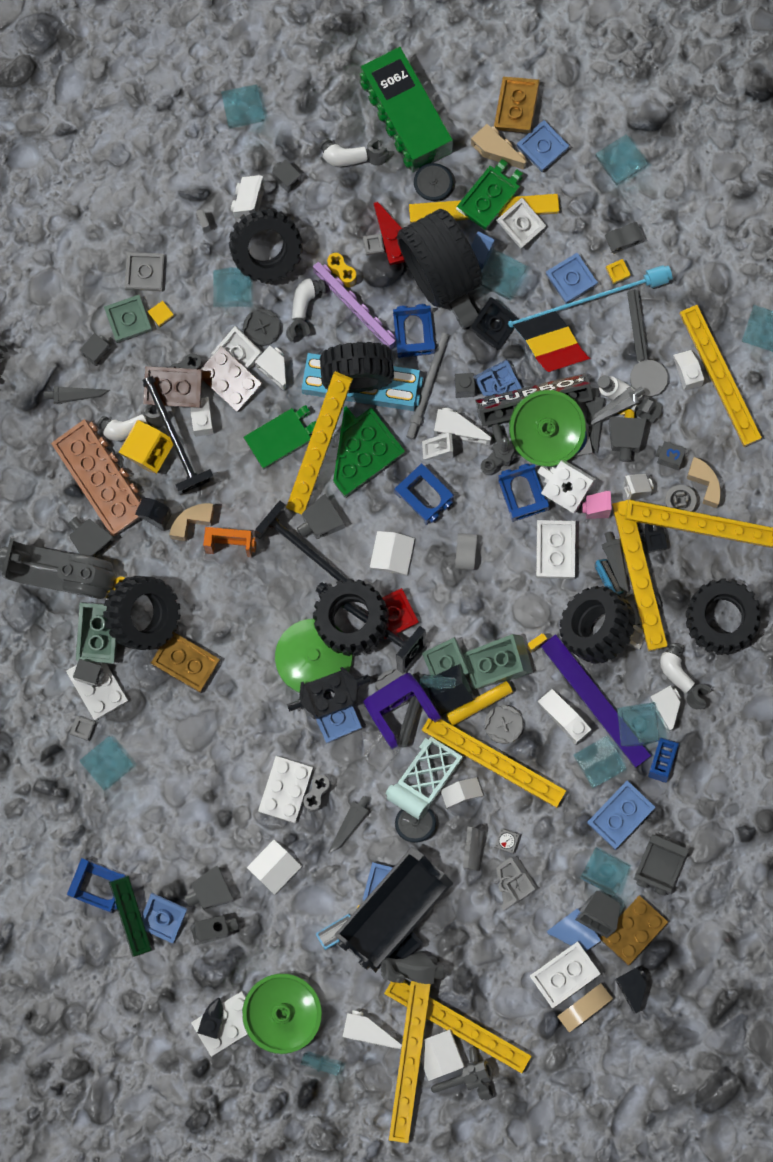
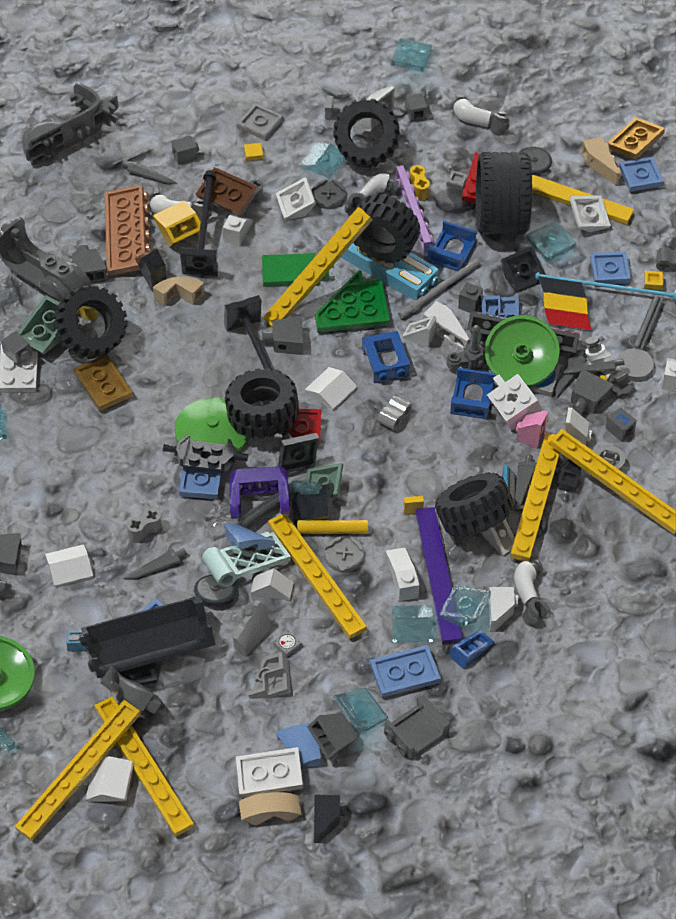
camera: 25 degrees right, 25 degrees down
sand green plate [104,295,152,343] -> none
plate [201,346,263,412] -> none
orange panel [203,527,256,557] -> none
white slope [255,346,286,390] -> none
white plate [258,756,313,823] -> none
white slope [343,1010,402,1050] -> none
green brick [359,47,453,173] -> none
dark grey piece [431,1047,494,1100] -> none
dark grey axle [448,294,478,329] -> none
green tile [456,159,523,230] -> none
sand green slope [463,634,533,690] -> none
medium blue slope [471,231,495,270] -> none
white plate [536,520,575,579] -> none
pearl gold plate [600,895,668,966] -> none
tan brick [686,457,720,508] -> none
black tyre [686,578,762,655] -> none
none -> medium blue slope [224,523,275,550]

